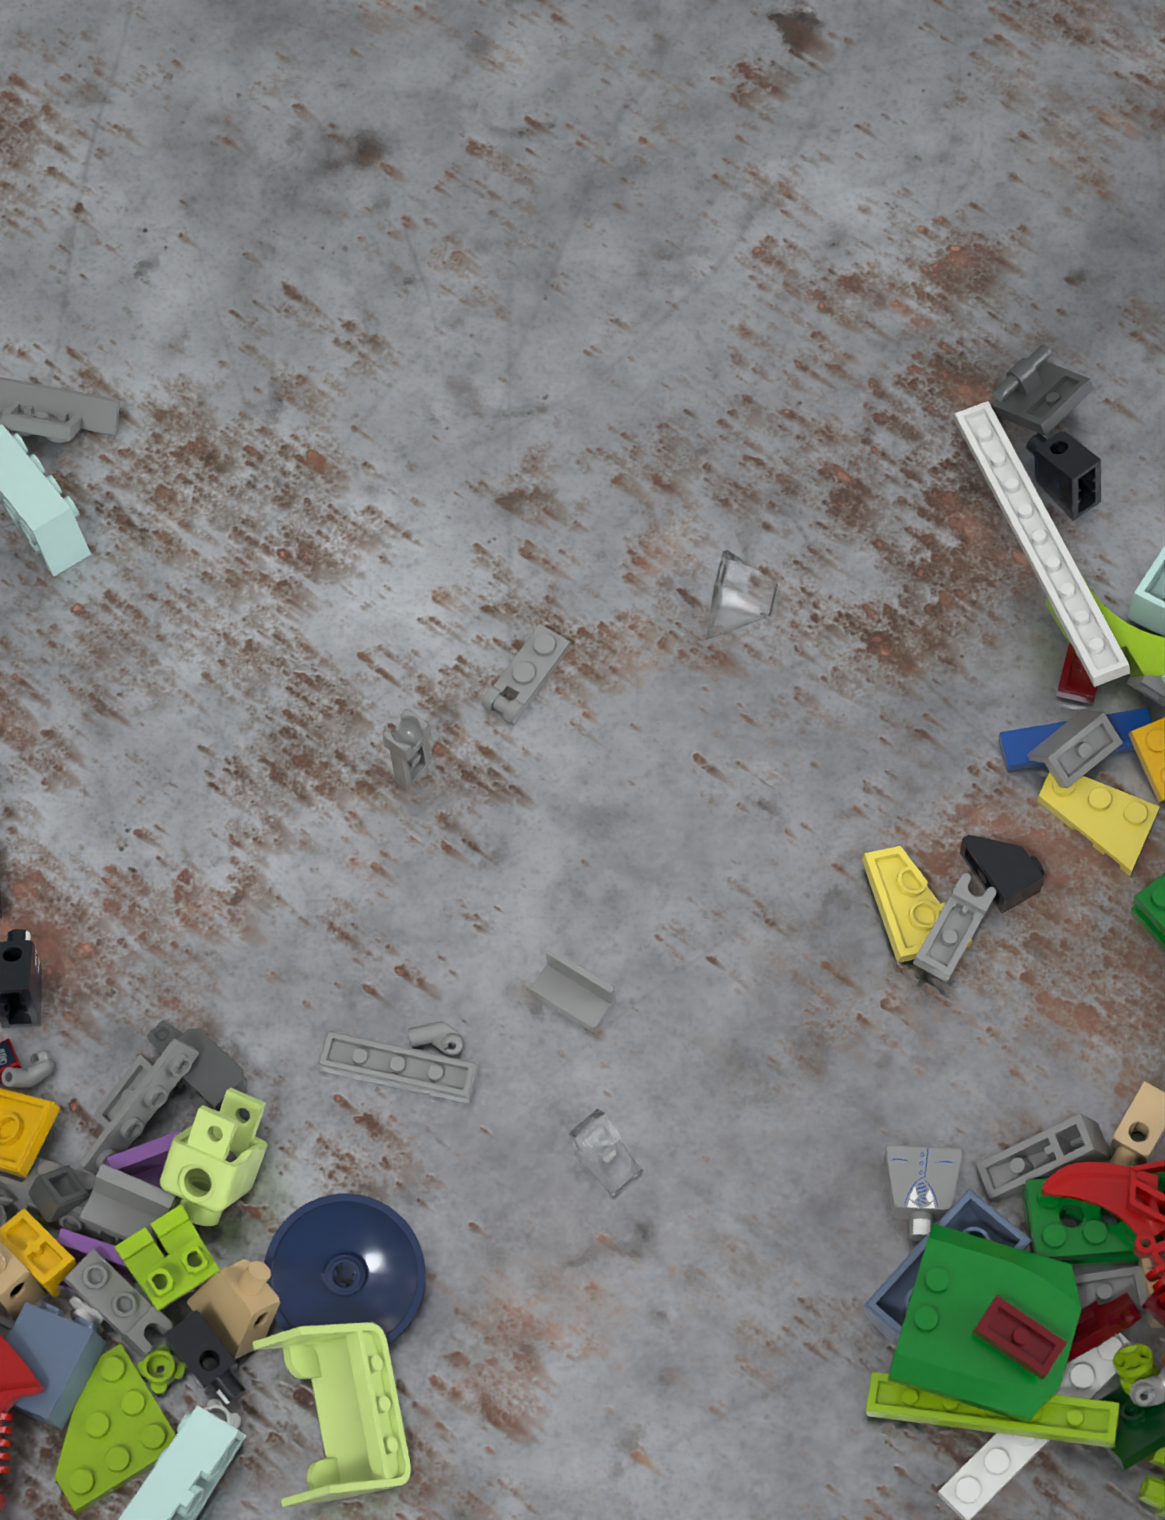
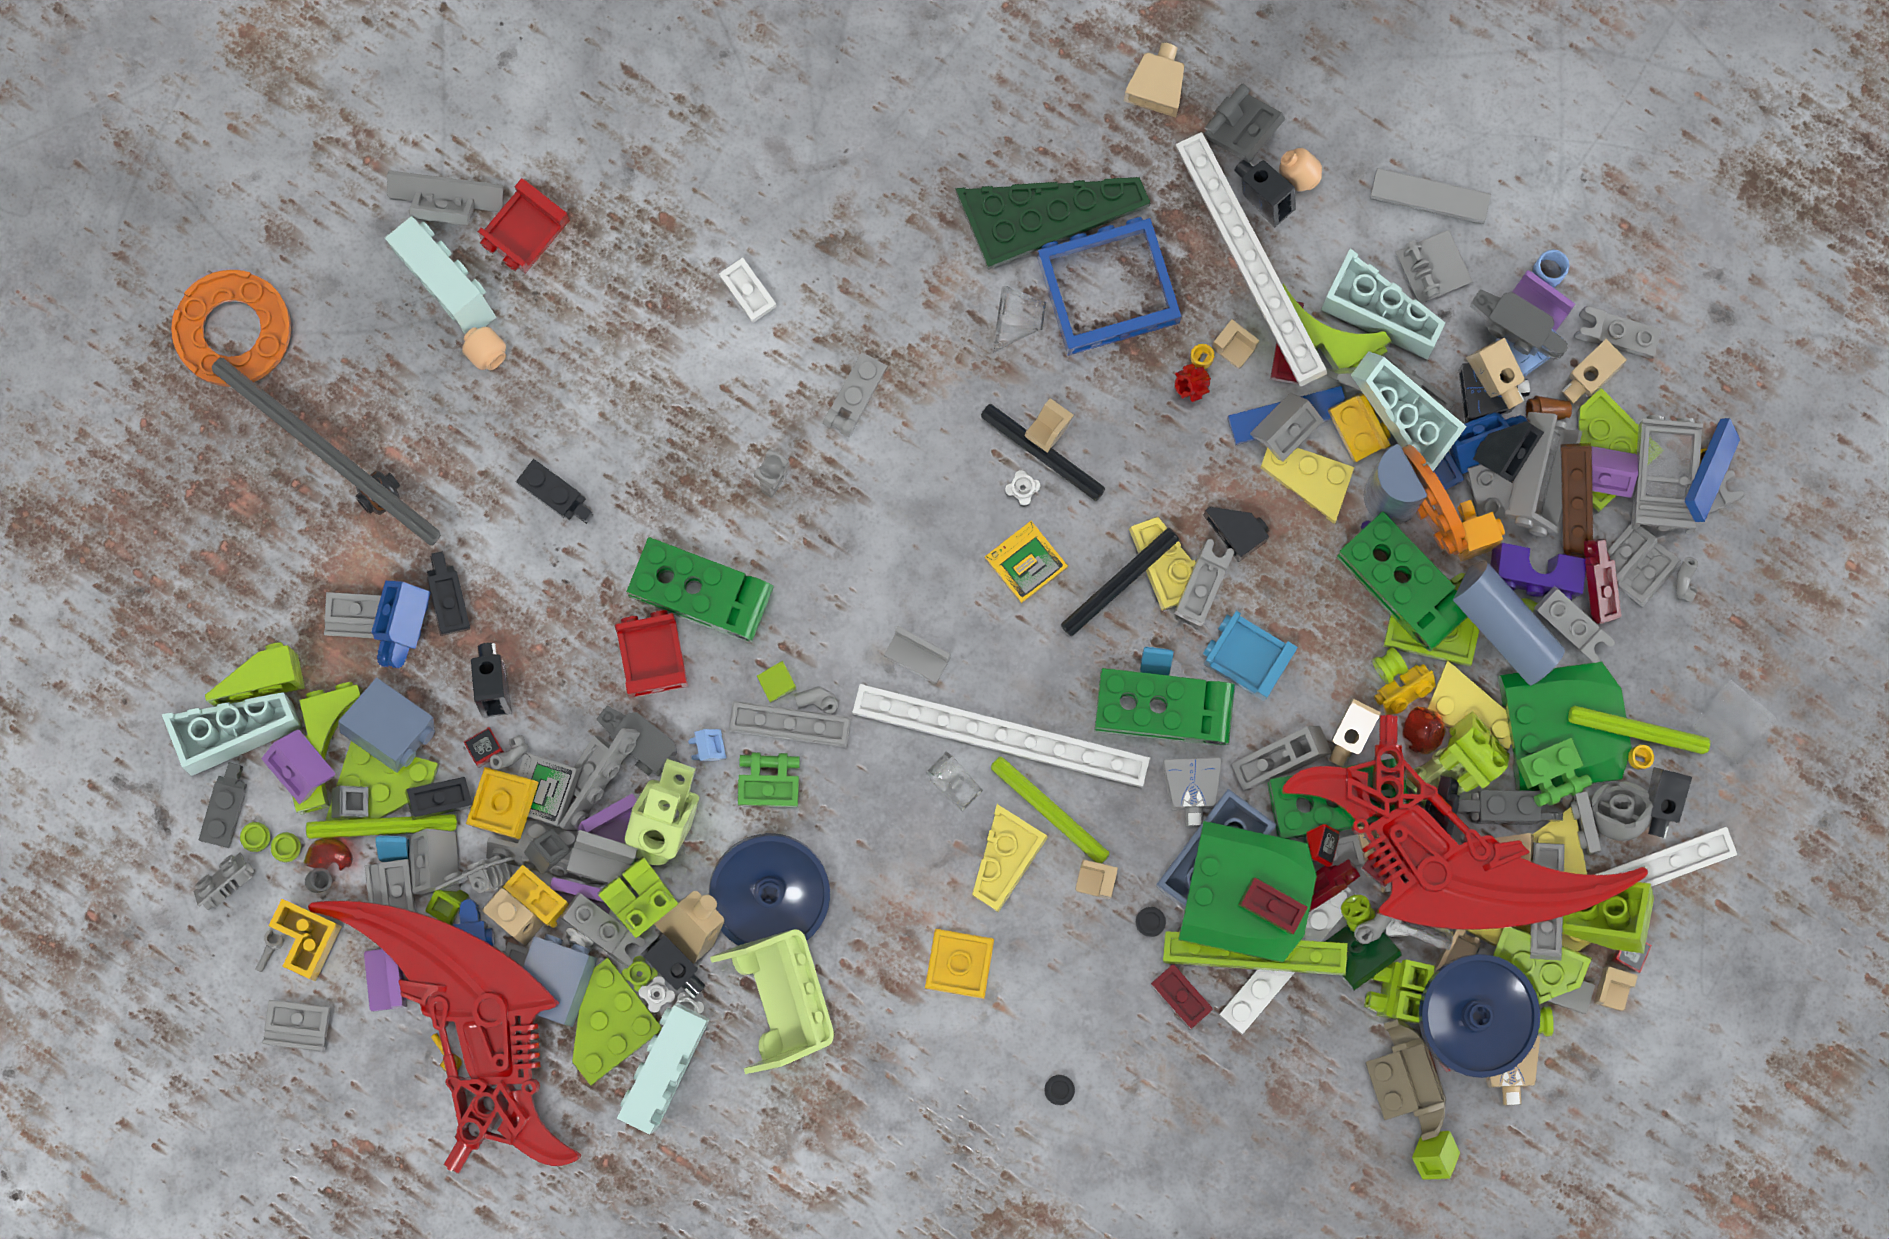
camera: 10 degrees left, 15 degrees up
none -> light nougat head [462,327,506,370]
none -> red panel [477,178,570,274]
none -> black hinge [516,458,593,524]
none -> tile [517,752,581,827]
none -> red panel [615,610,688,698]
none -> green hinge [626,537,774,642]
none -> white plate [639,976,675,1013]
none -> light blue tile [688,729,726,761]
none -> white plate [719,258,777,323]
none -> bright green plate [738,752,800,807]
none -> lime slope [757,661,797,703]
none -> white plate [852,684,1150,788]
none -> yellow tile [925,929,994,999]
none -> dark green wing [955,177,1151,270]
none -> light yellow wing [972,804,1048,913]
none -> black axle [981,404,1105,501]
none -> tile [985,521,1068,604]
none -> lime axle [991,756,1110,864]
none -> white plate [1005,470,1041,505]
none -> tan panel [1025,398,1074,453]
none -> blue window [1037,217,1182,356]
none -> black axle [1061,528,1179,636]
none -> tan panel [1075,860,1118,900]
none -> green hinge [1094,668,1235,745]
none -> tan torso [1124,43,1184,117]
none -> black plate [1136,907,1166,937]
none -> dark azure slope [1140,646,1174,676]
none -> dark red plate [1150,964,1213,1030]
none -> red gear [1174,363,1211,402]
none -> yellow hinge [1190,344,1214,369]
none -> dark azure panel [1203,610,1298,702]
none -> tan panel [1212,319,1259,369]
none -> light nougat head [1279,148,1322,192]
none -> slope [1306,824,1340,867]

